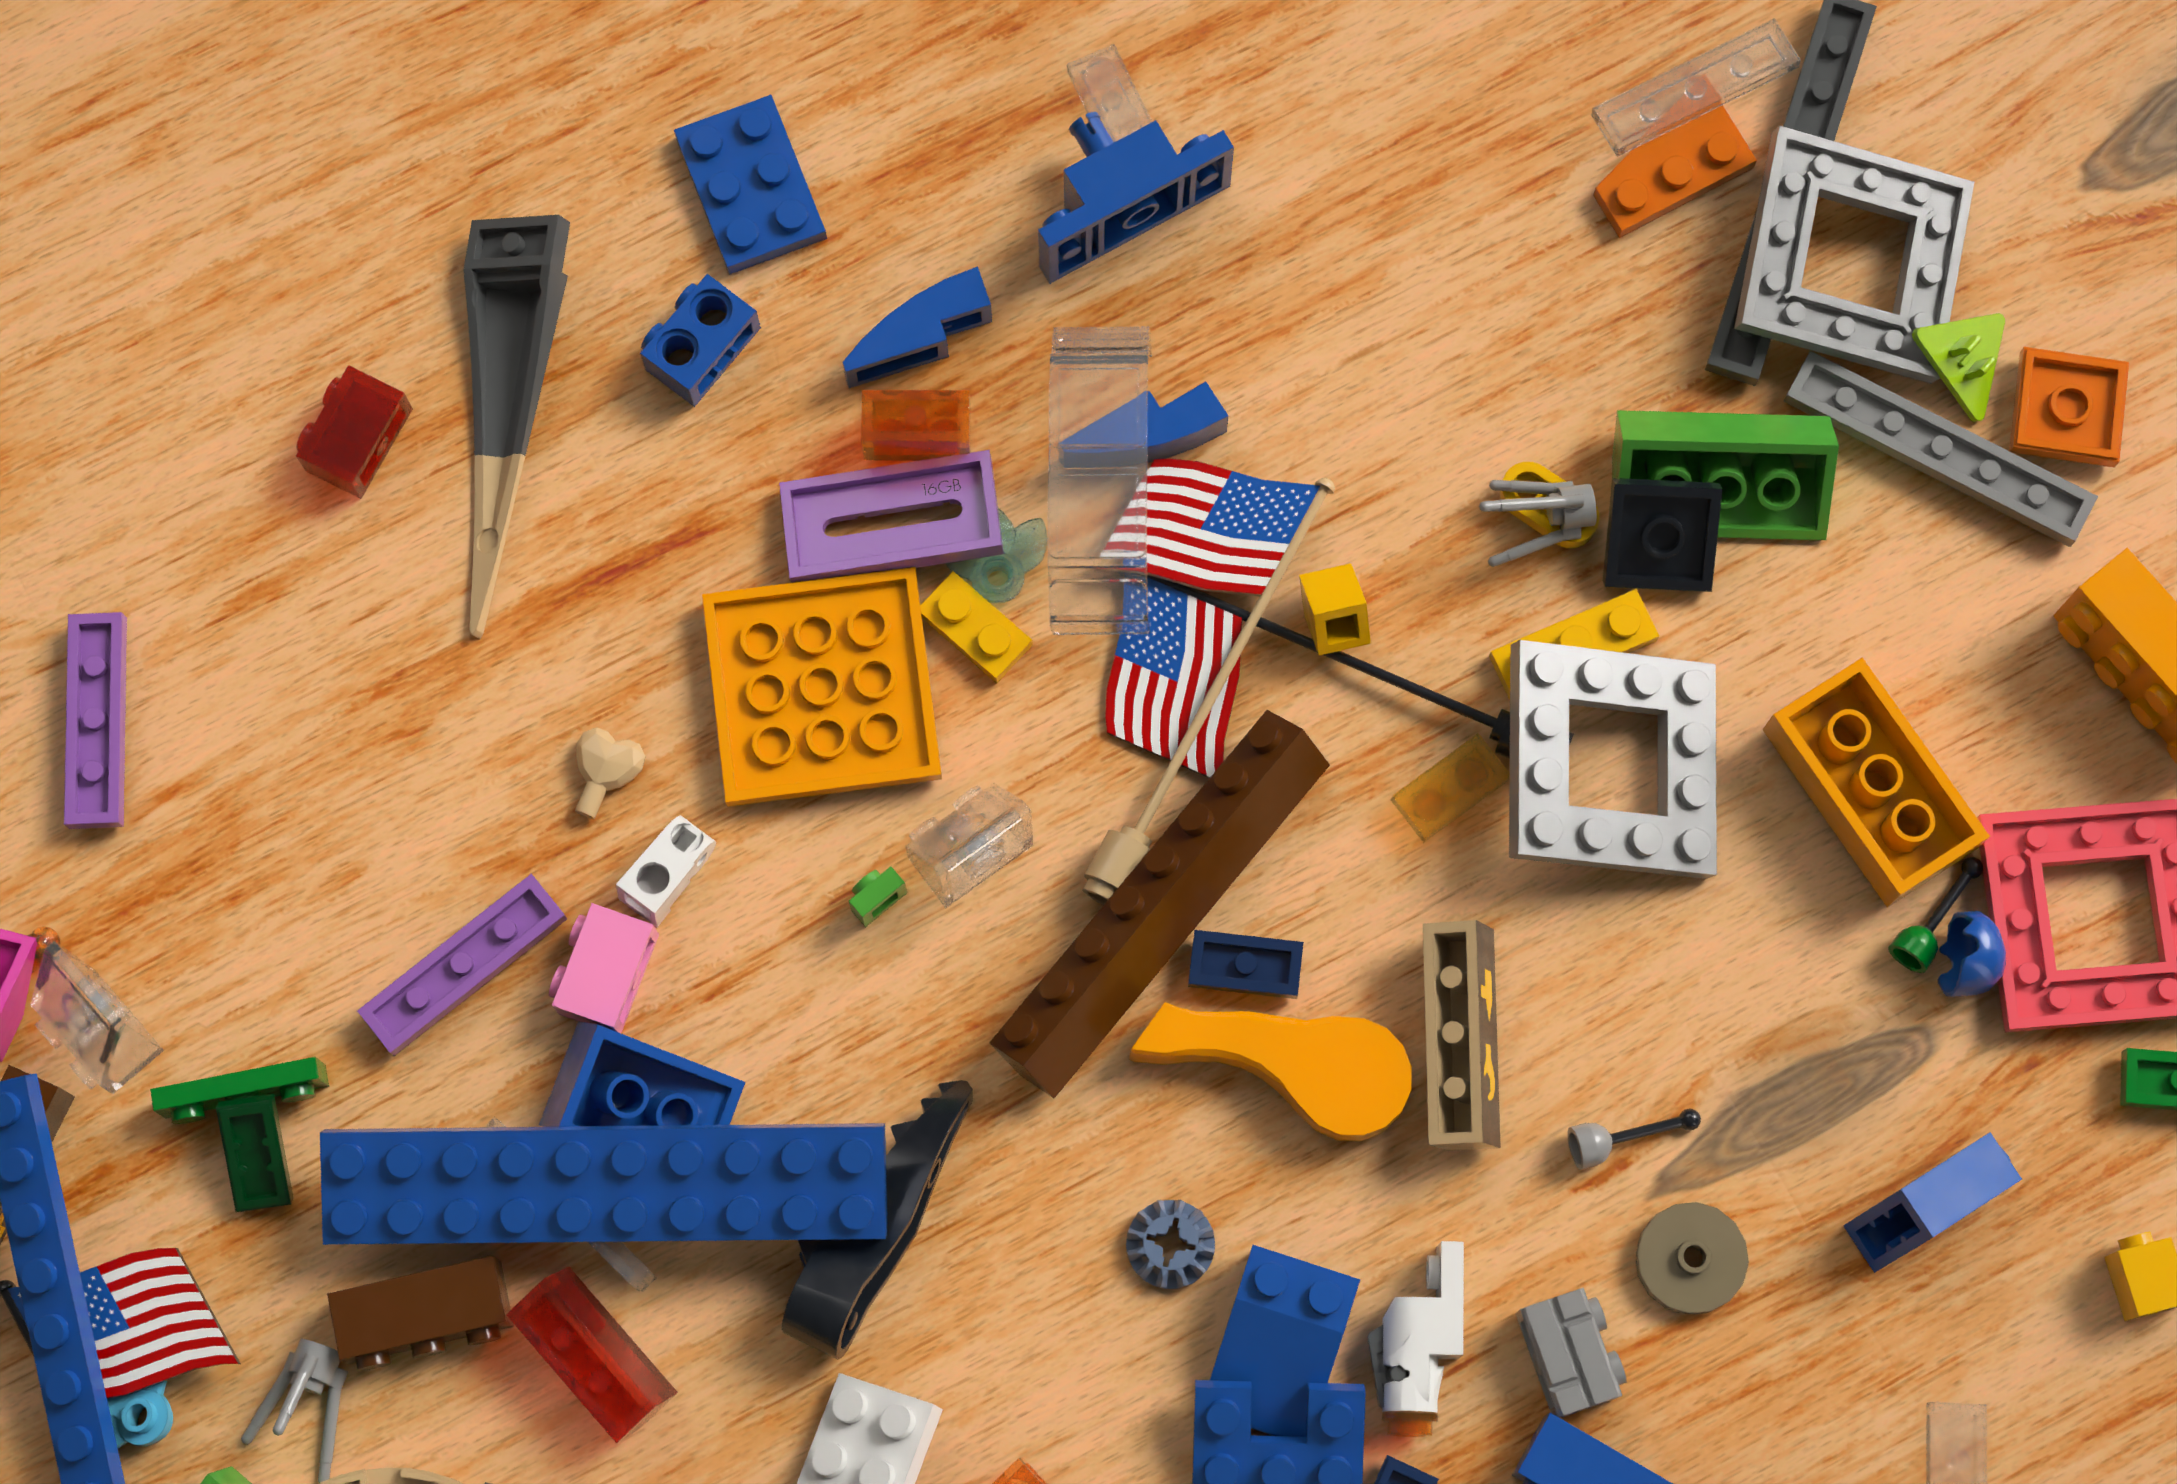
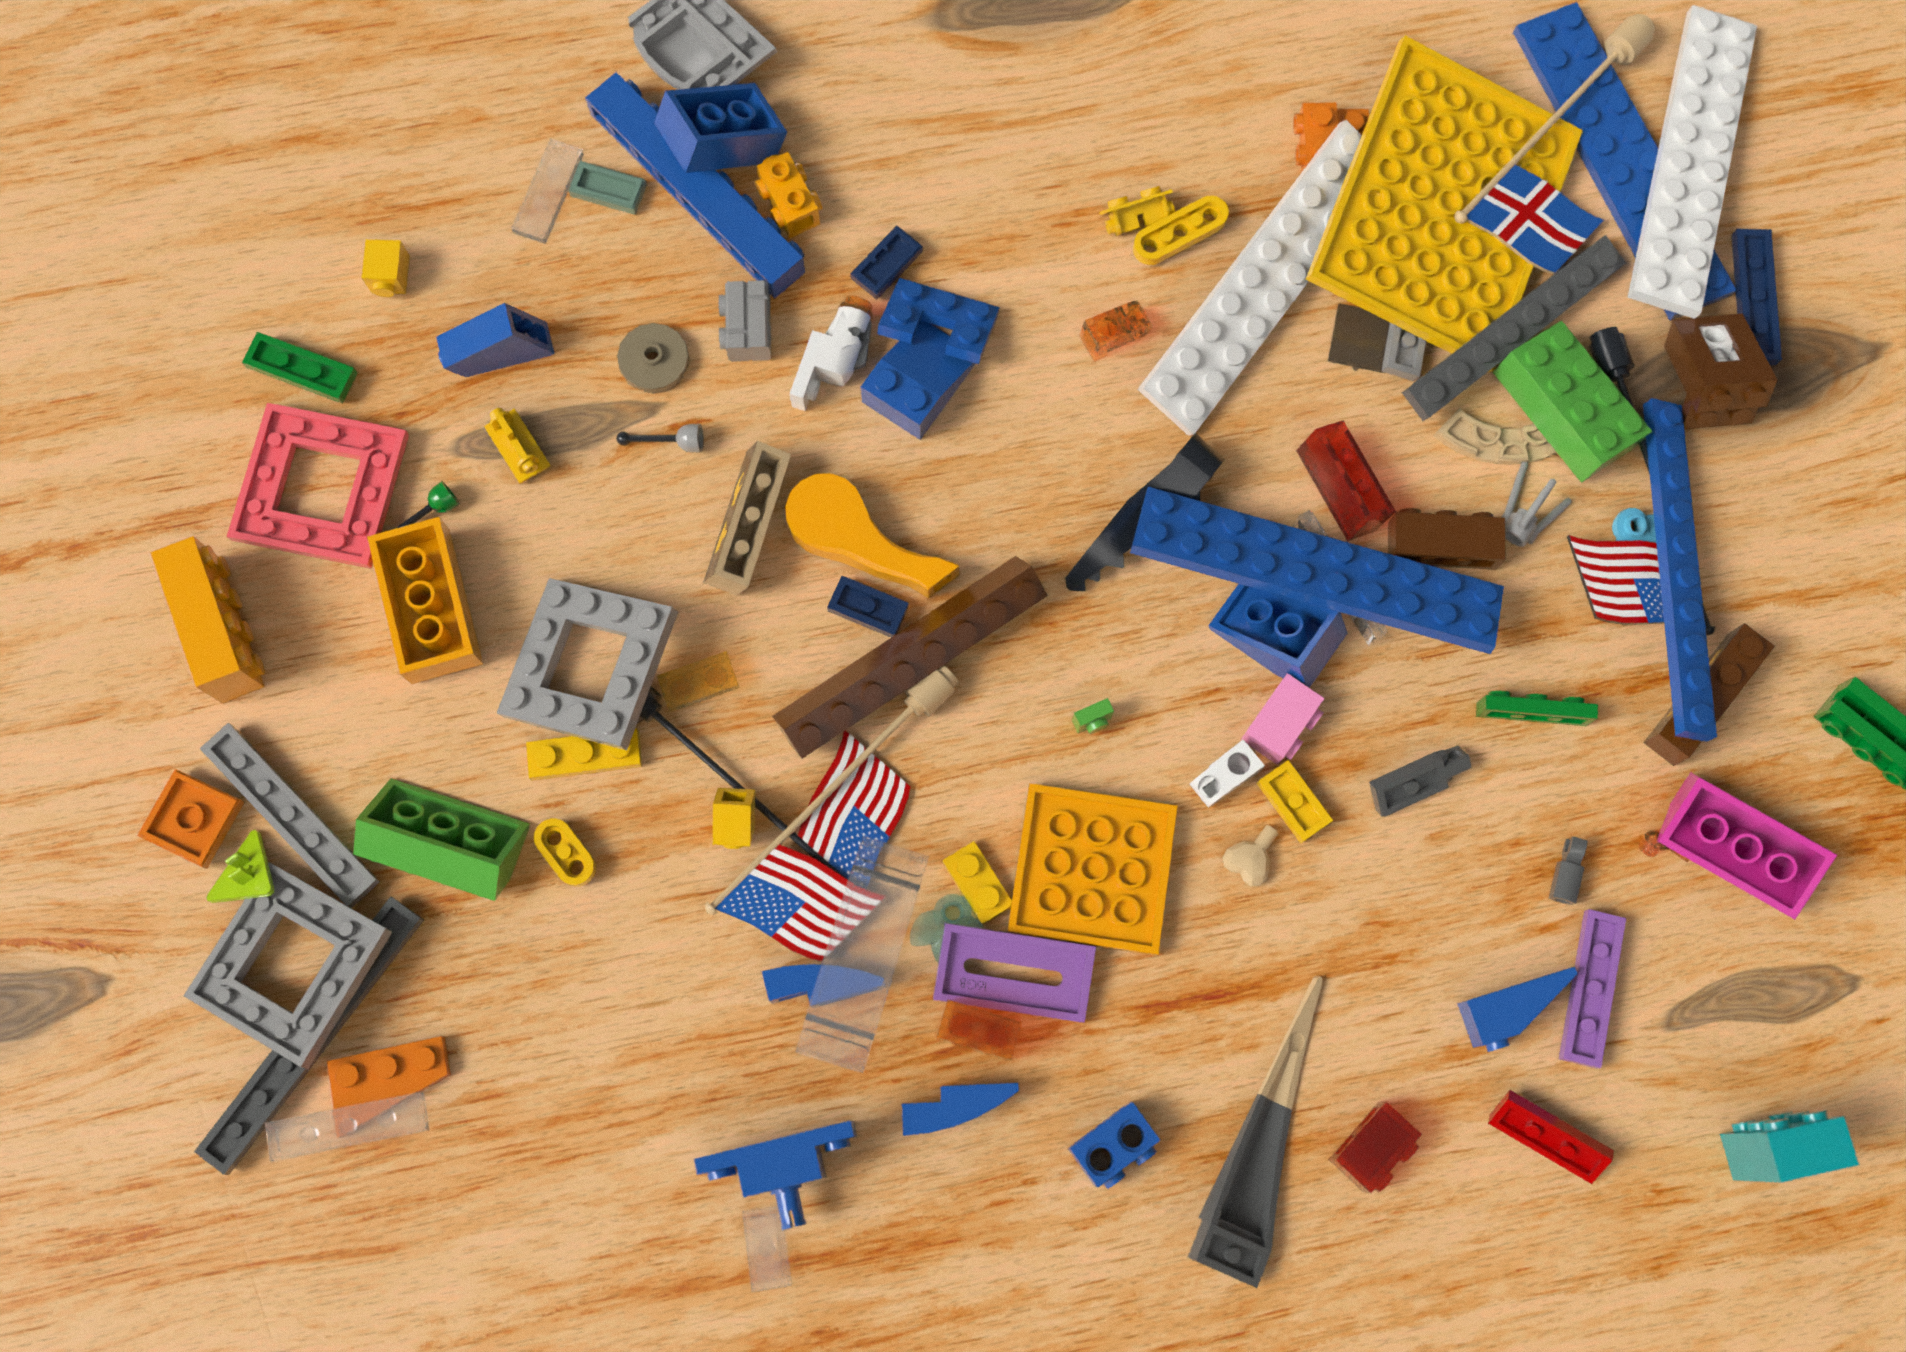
camera: 165 degrees left, 0 degrees up
clear slope [30,941,164,1094] -> none
dark green plate [216,1094,294,1212] -> none
medium lavender plate [357,873,567,1056] -> none
blue plate [674,95,827,275] -> none
clear slope [905,783,1033,908] -> none
sand blue gear [1126,1200,1215,1289] -> none
light grey plant [1479,480,1597,567] -> none
black plate [1603,478,1723,592] -> none
blue hair [1937,911,2006,997] -> none
none -> yellow hinge [484,407,551,484]
none -> yellow plate [1256,760,1333,844]
none -> dark grey hinge [1369,746,1472,817]
none -> blue slope [1457,967,1578,1052]
none -> red plate [1488,1090,1614,1184]
none -> dark grey bar [1549,836,1587,905]

